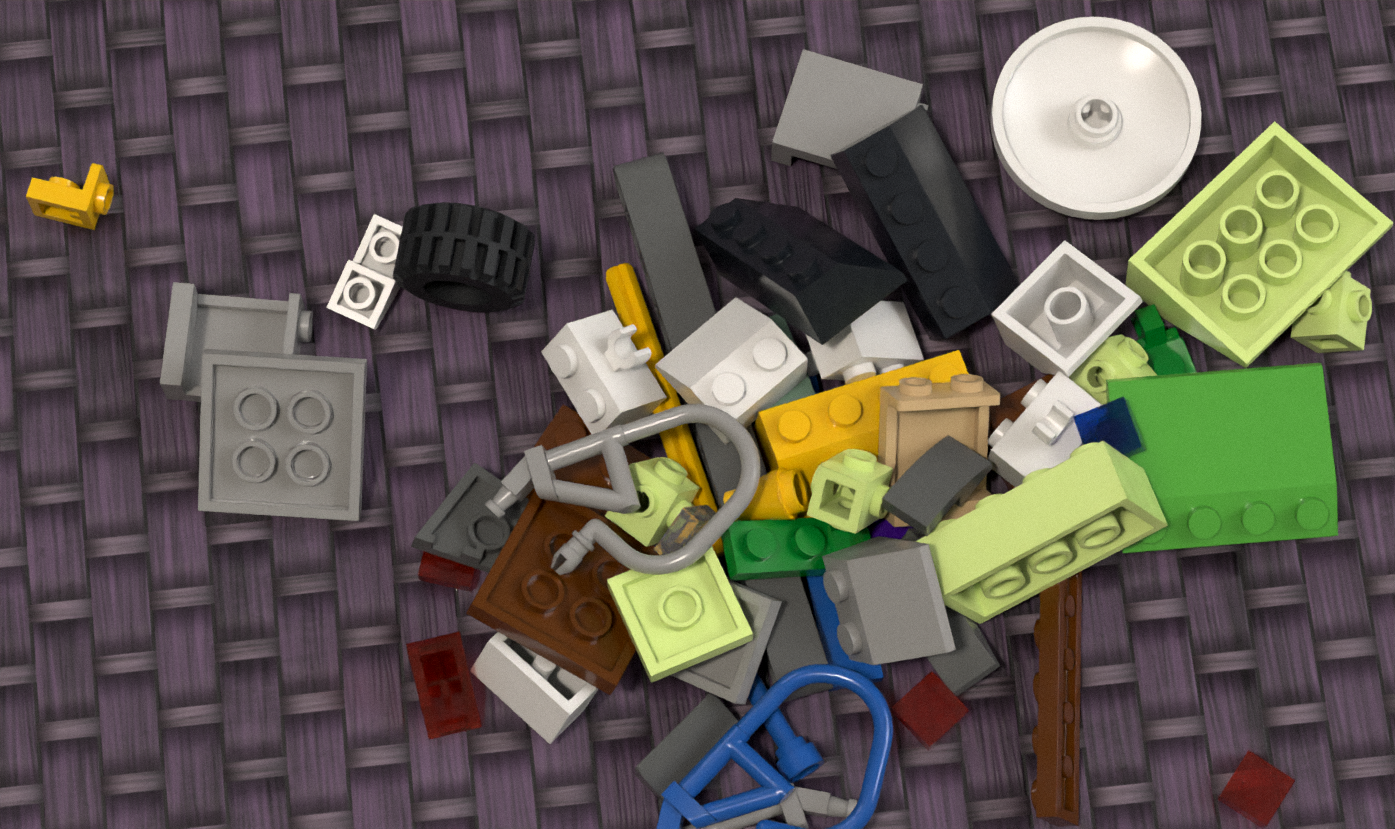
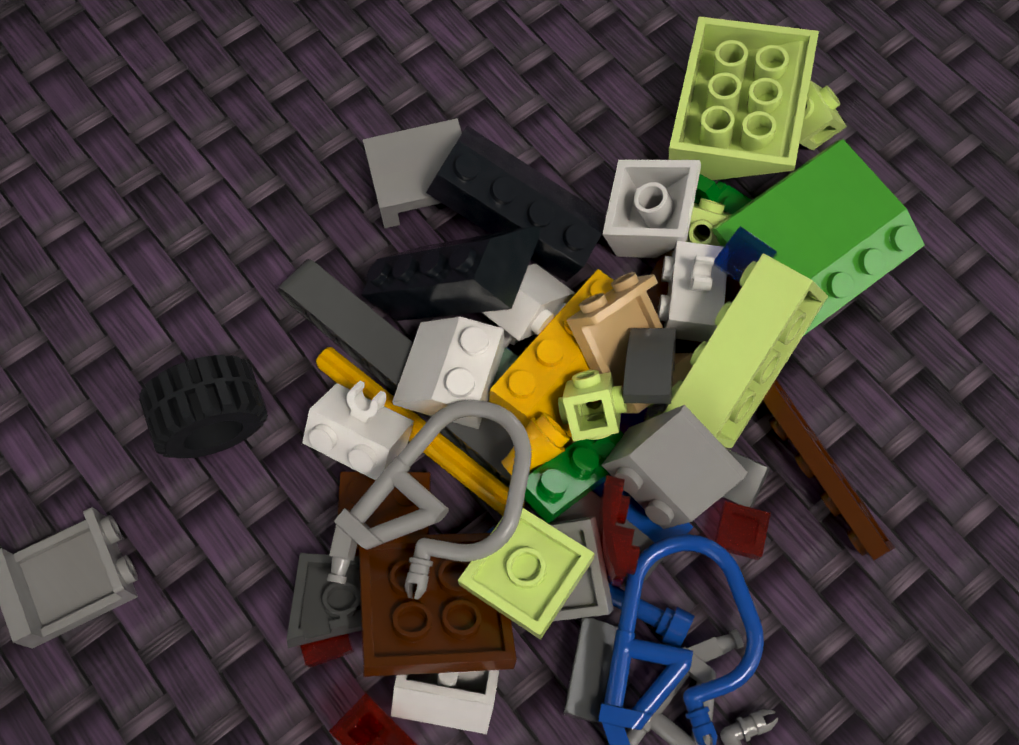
camera: 30 degrees left, 5 degrees down
light grey plate [198,349,367,521] -> none
white slope [326,214,402,330] -> none
yellowish green brick [605,457,700,547] -> none
clear plate [654,505,716,555] -> none
white dish [990,17,1201,220] -> none
clear red plate [1217,750,1295,829] -> none
none -> clear red slope [599,475,640,587]

